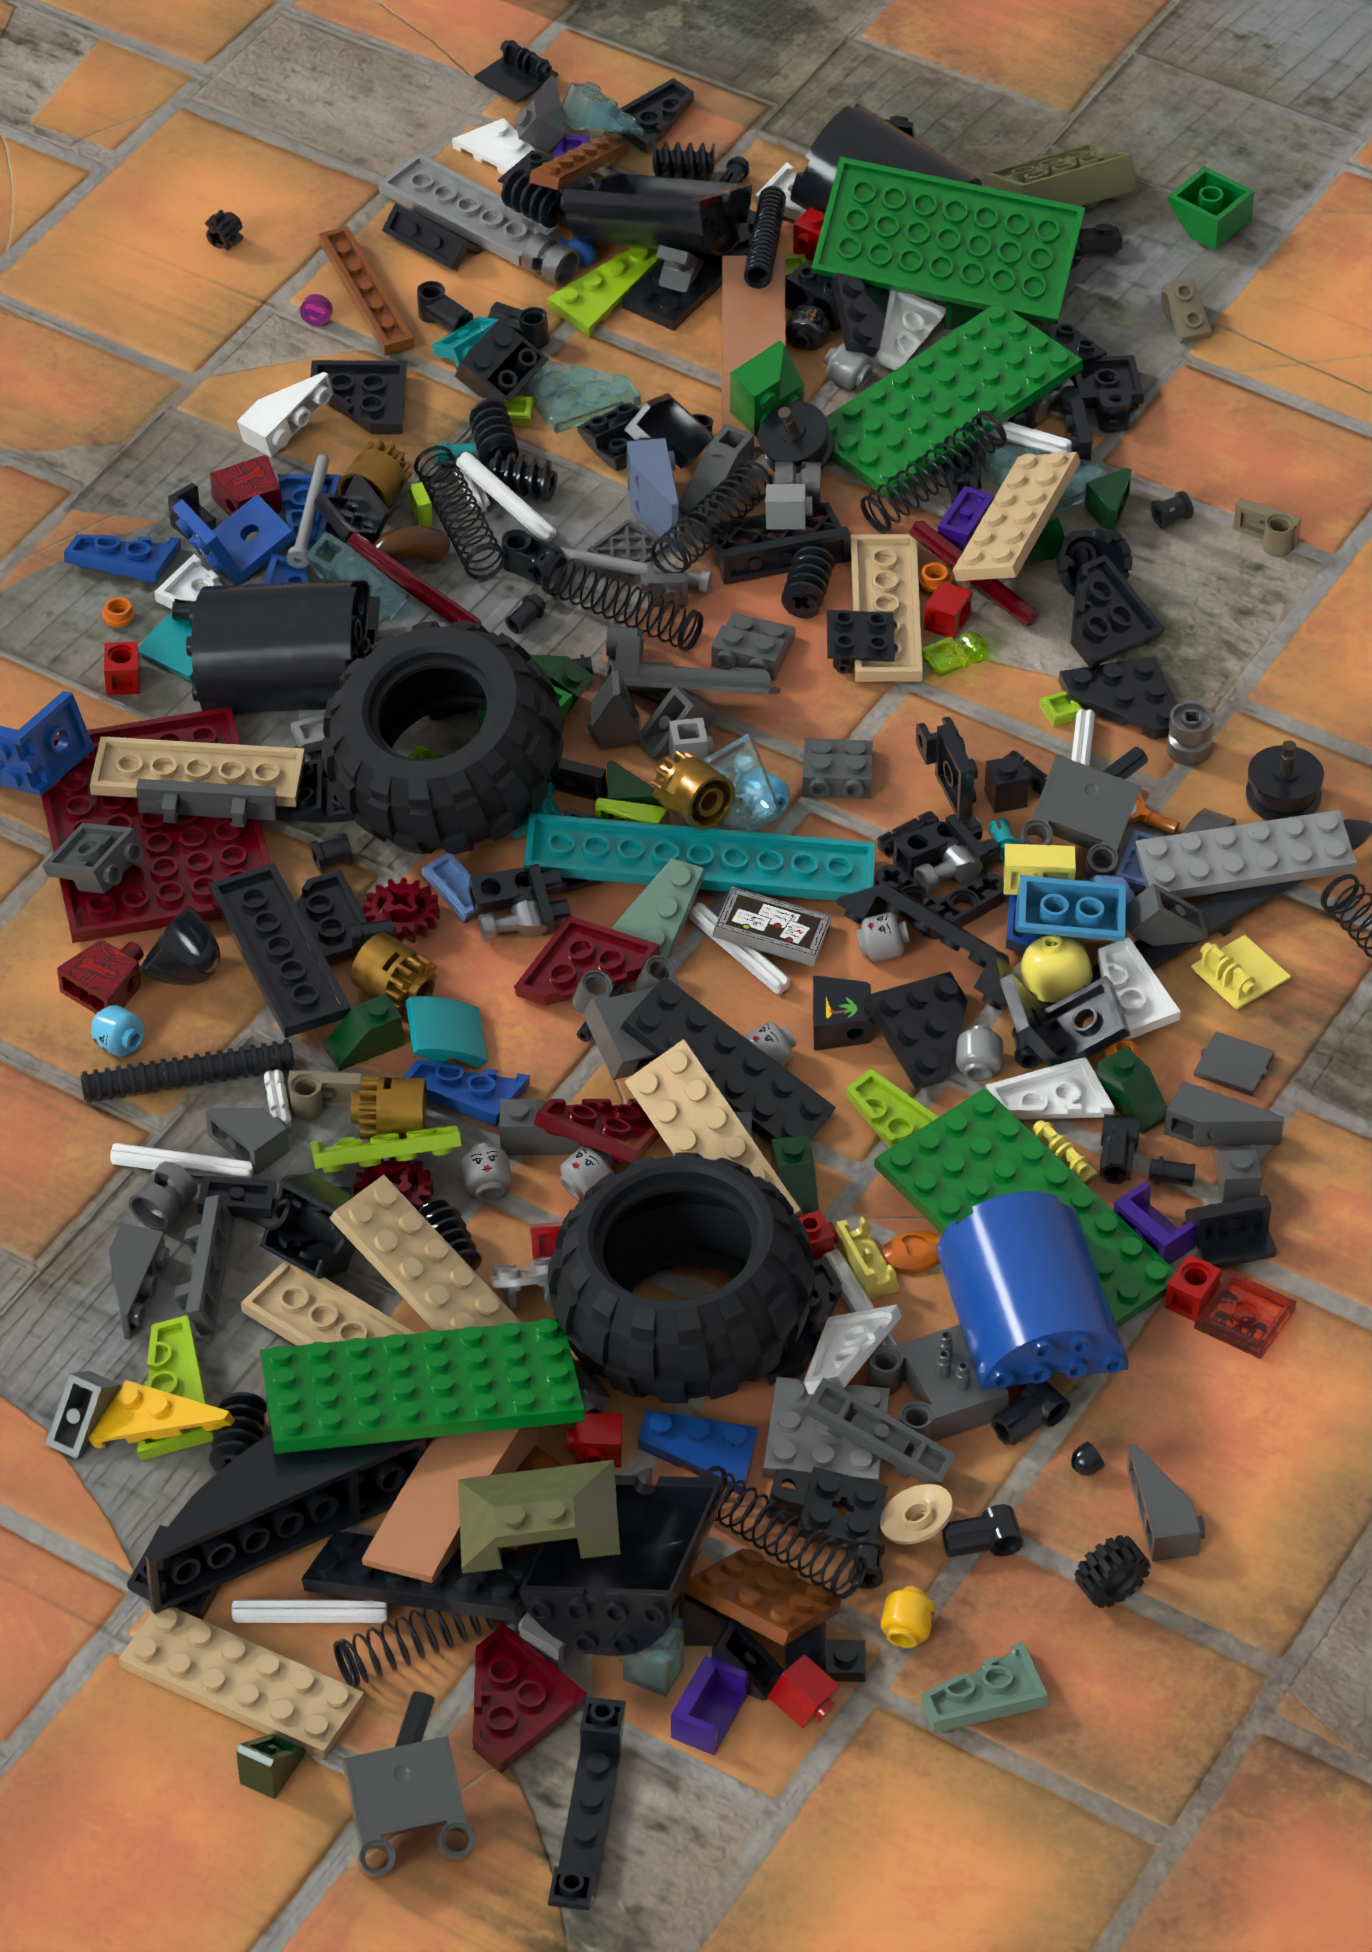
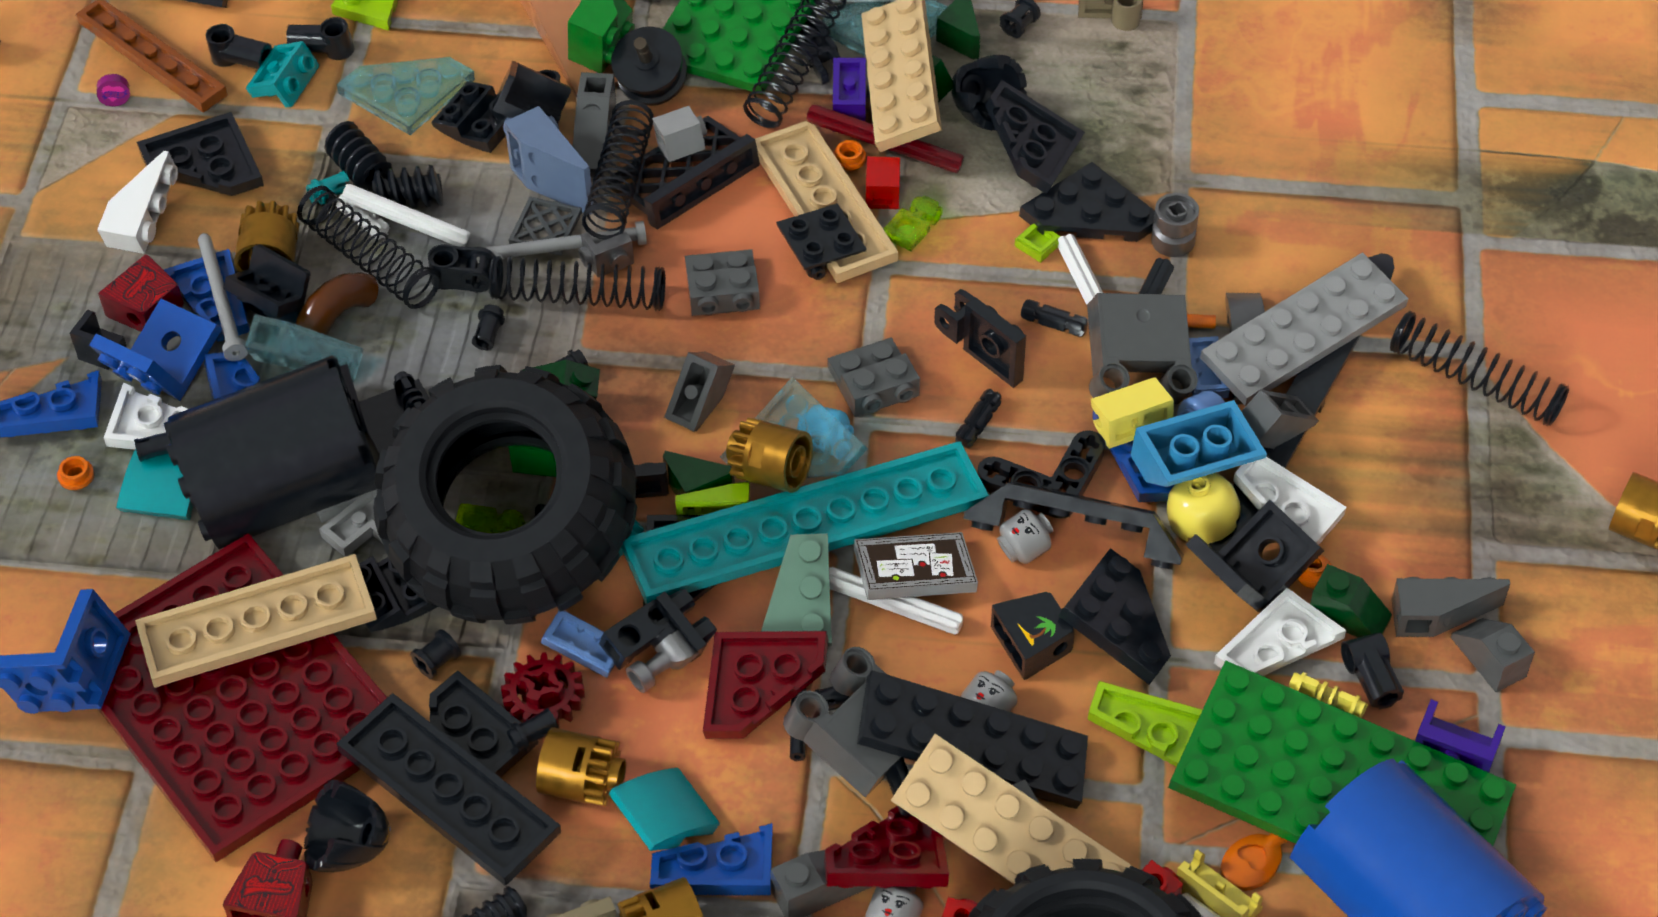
camera: 25 degrees left, 5 degrees up
dark grey plate [42,823,144,894] -> none
red brick [104,642,141,695] -> none
dark grey hinge [136,779,278,828] -> none
dark green slope [323,994,404,1071] -> none
dark red axle [345,533,482,625] -> none
lime tile [410,482,433,527] -> none
black slope [455,319,549,404] -> none
lime tile [506,396,534,427] -> none
dark grey slope [587,670,641,750] -> none
dark grey panel [606,626,780,694] -> none
light grey brick [669,717,714,764] -> none
dark green slope [771,1135,819,1215] -> none
flat silver wheel [775,462,821,505] -> none
black piece [781,546,835,618] -> none
black hips [893,814,1000,892] -> none
light grey head [956,1025,1004,1081] -> none
black brick [984,755,1033,814] -> none
teal pin [988,818,1019,861] -> none
black pin [1012,1027,1041,1069] -> none
black pin [1148,1156,1196,1187] -> none
red brick [1165,1254,1222,1323] -> none
black bracket [1185,1195,1277,1268] -> none
light yellow hinge [1191,935,1291,1010] -> none
dark grey piece [1194,1031,1274,1096] -> none
clear red tile [1194,1271,1297,1359] -> none
black wheel [1246,740,1324,820] -> none

